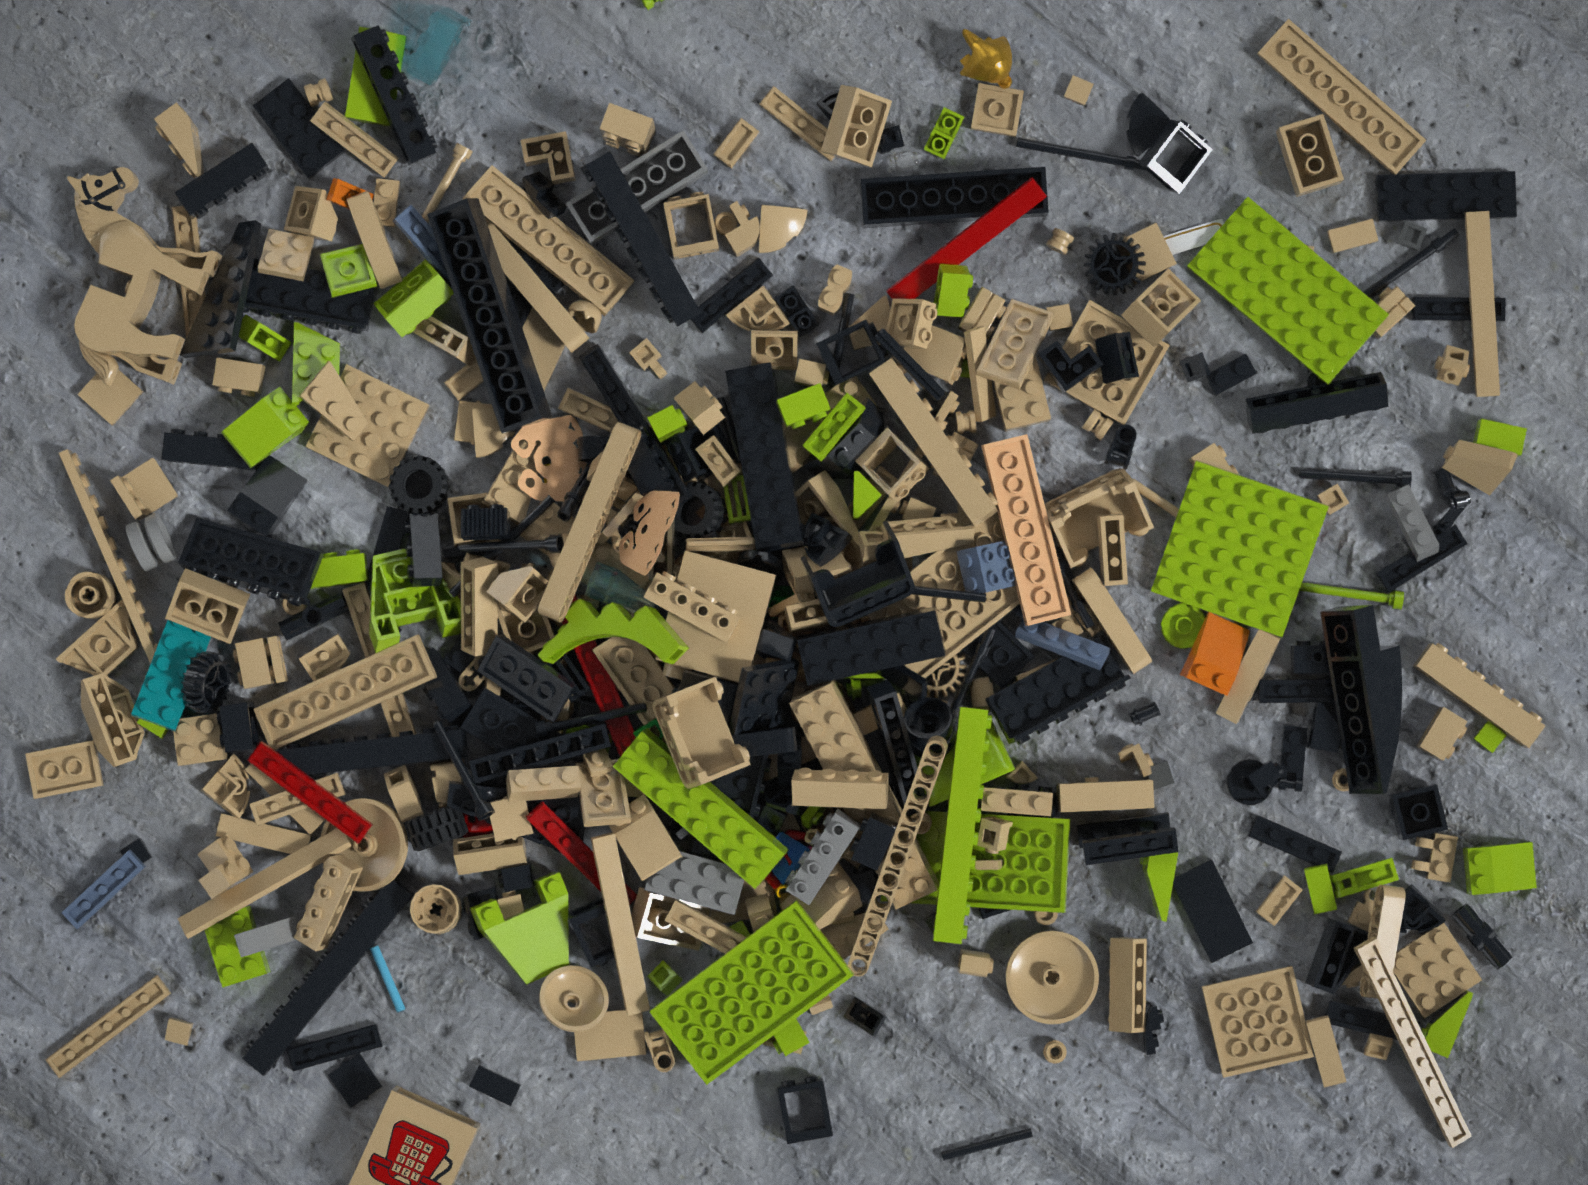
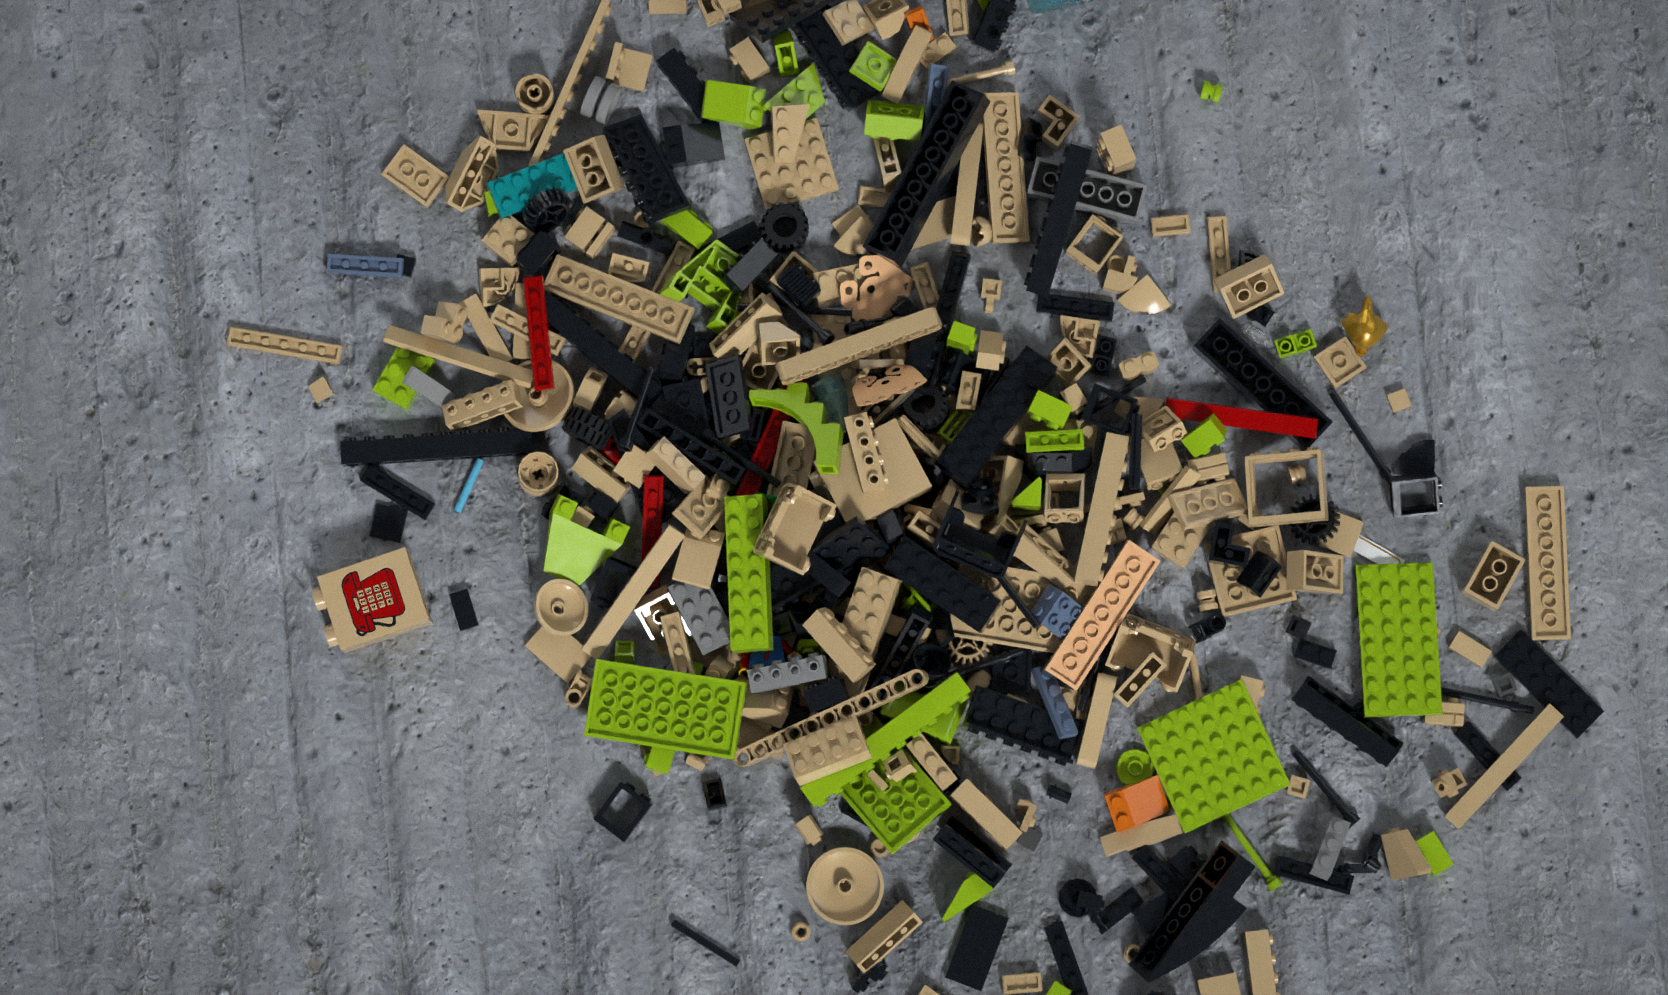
camera: 45 degrees right, 5 degrees down
none -> tan brick [783,716,873,786]
none -> tan window [1245,447,1329,527]

